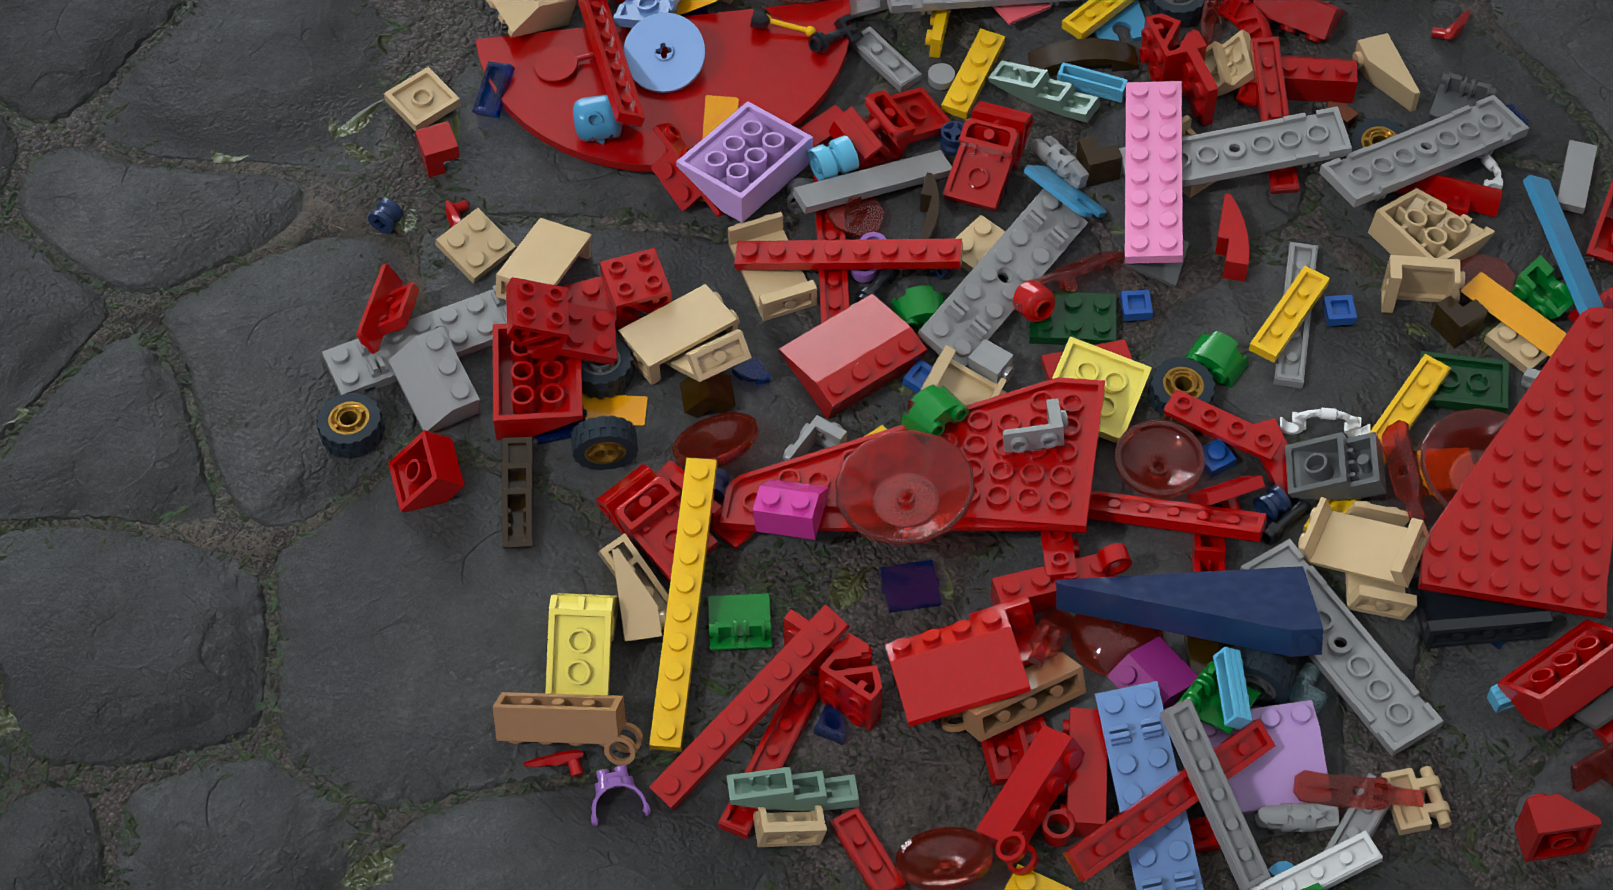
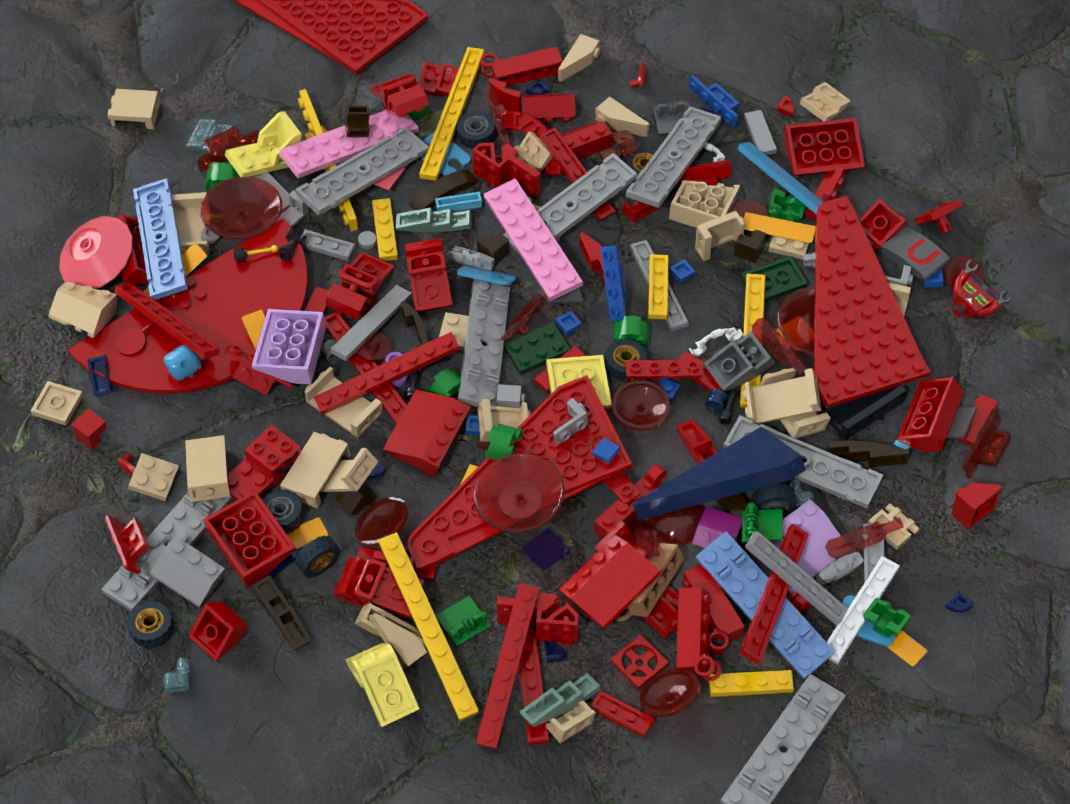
camera: 30 degrees left, 0 degrees up
dark blue wheel [368,198,404,234] -> none
medium nougat hinge [493,692,643,766] -> none
red piece [506,277,617,365] -> none
red bar [524,749,584,778] -> none
medium lavender helmet [591,765,651,827] -> none
light blue piece [623,13,705,93] -> none
dark pink slope [752,479,829,540] -> none
light grey bracket [783,415,847,461] -> none
medium azure wheel [808,135,859,181] -> none
dark blue wheel [940,121,964,156] -> none
red head [1013,280,1055,322] -> none
red plate [1088,490,1267,542] -> none
red tile [1187,475,1265,510] -> none
medium azure piece [1213,647,1252,729] -> none
none -> clear light blue piece [163,658,189,693]
none -> blue tile [592,438,620,464]
none -> blue bracket [601,245,627,321]
none -> red piece [610,635,669,690]
none -> clear red piece [612,130,638,157]
none -> red hinge [622,201,662,224]
none -> blue bracket [689,74,739,128]
none -> dark brown slope [826,440,910,468]

